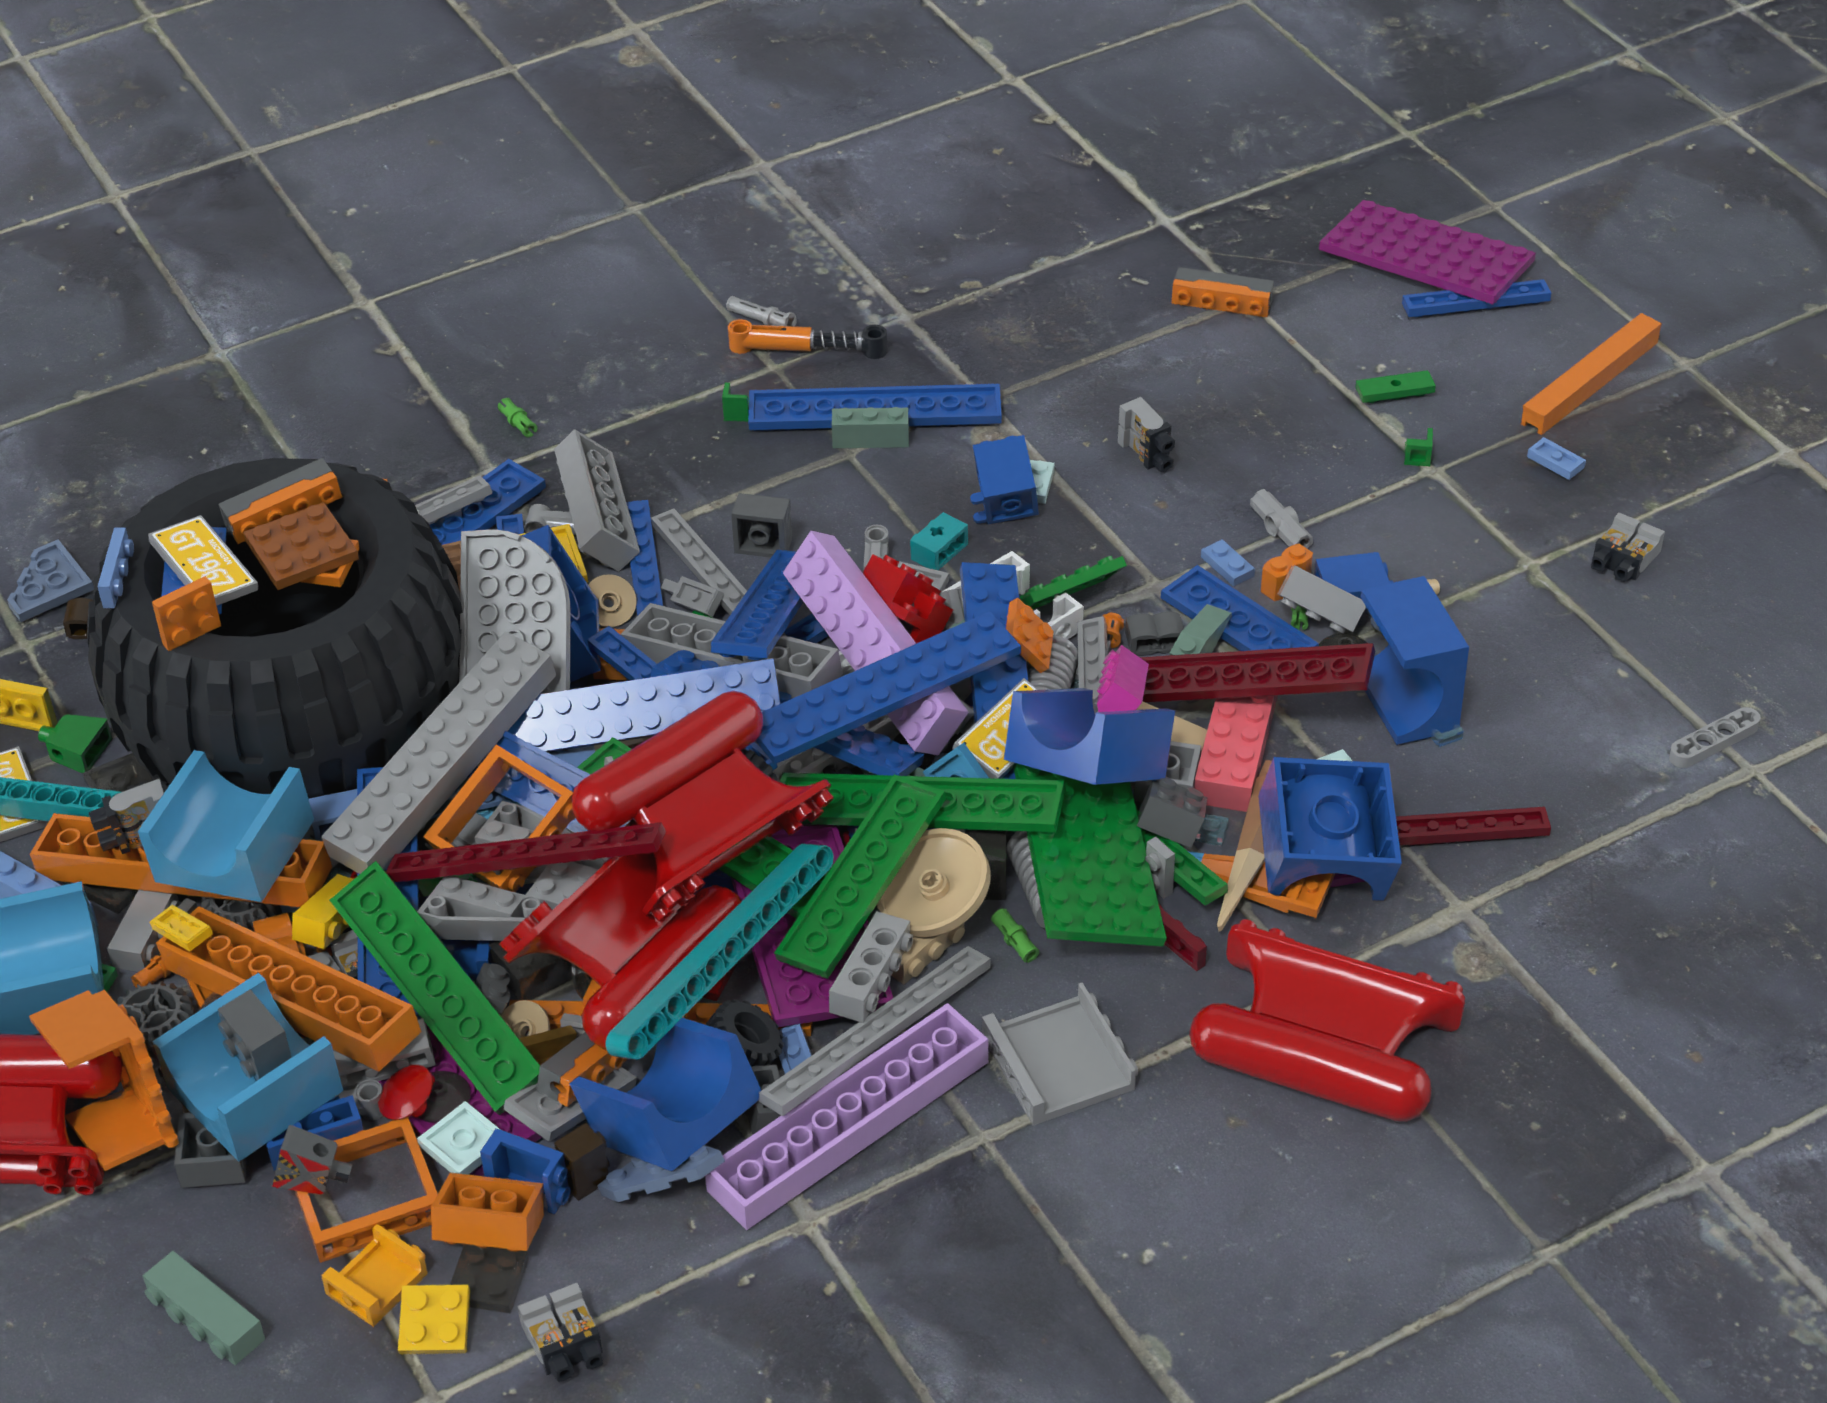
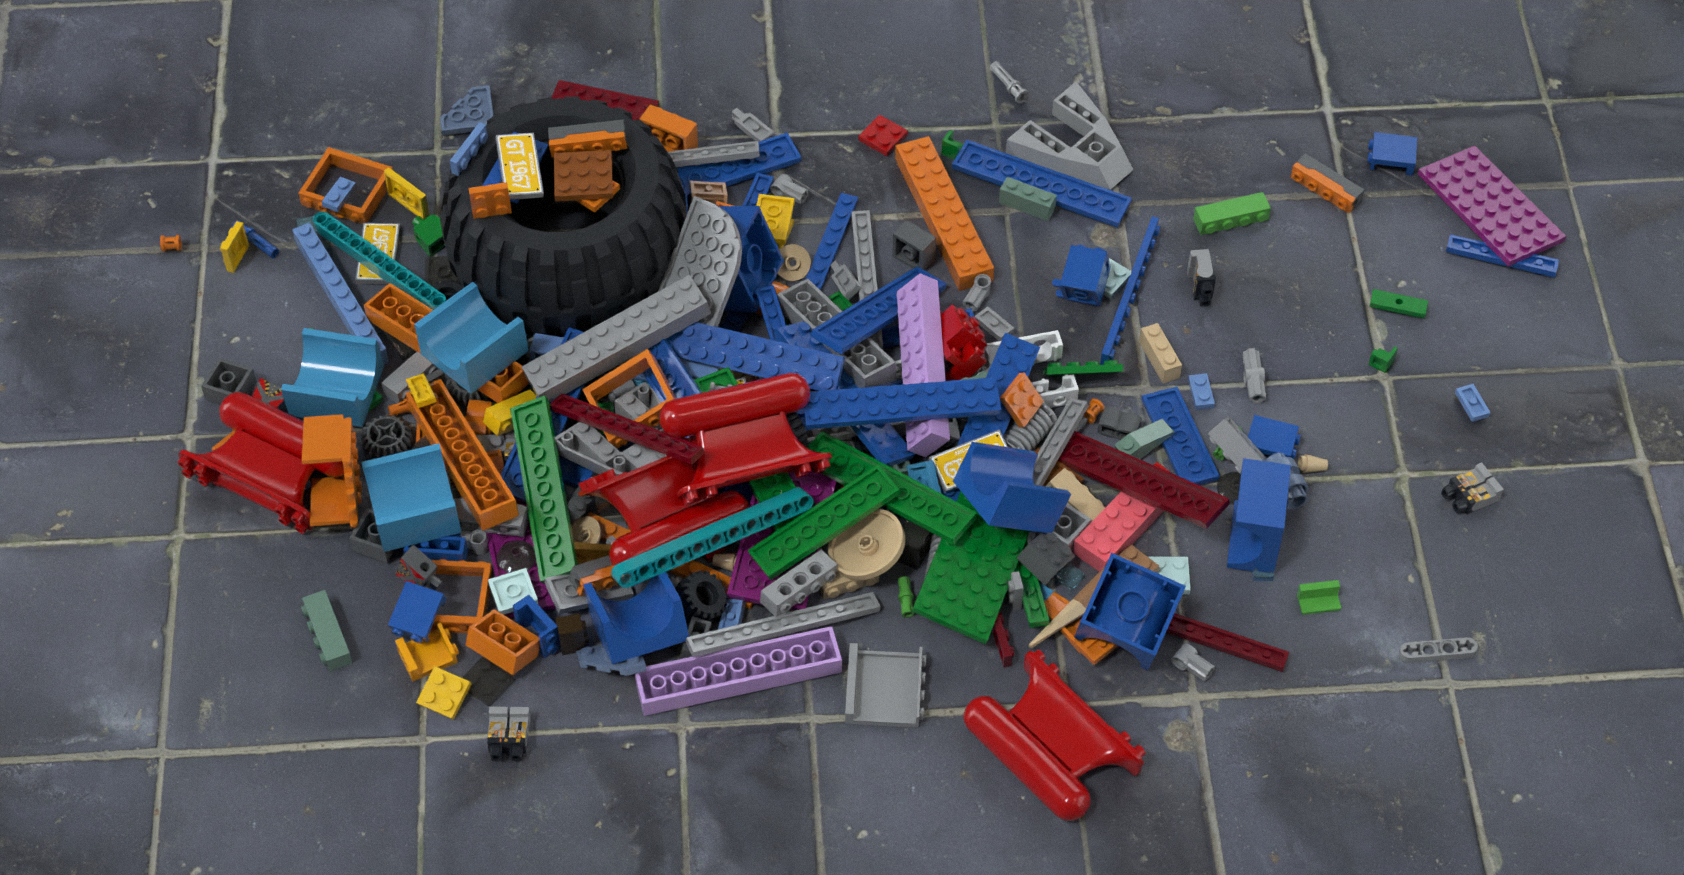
camera: 25 degrees right, 10 degrees up
hips [89,779,165,854] -> none
dark grey brick [218,989,292,1080] -> none
red dish [378,1065,435,1120] -> none
bright green pin [497,398,537,437] -> none
light grey brick [554,429,640,572] -> none
piece [728,319,887,359] -> none
teal brick [910,512,968,570] -> none
dark pink slope [1097,645,1149,712] -> none
orange brick [1261,544,1313,601] -> none
orange tile [1521,313,1662,435] -> none
none -> blue panel [388,581,446,643]
none -> tan cone [713,553,737,572]
none -> light grey hinge [732,108,774,142]
none -> red plate [858,114,908,156]
none -> orange brick [895,136,994,291]
none -> light grey piece [1006,82,1133,190]
none -> blue plate [1100,216,1161,365]
none -> tan brick [1139,323,1182,384]
none -> light grey piece [1171,644,1215,681]
none -> bright green brick [1193,192,1271,235]
none -> bright green panel [1297,580,1341,615]
none -> blue panel [1367,132,1417,176]

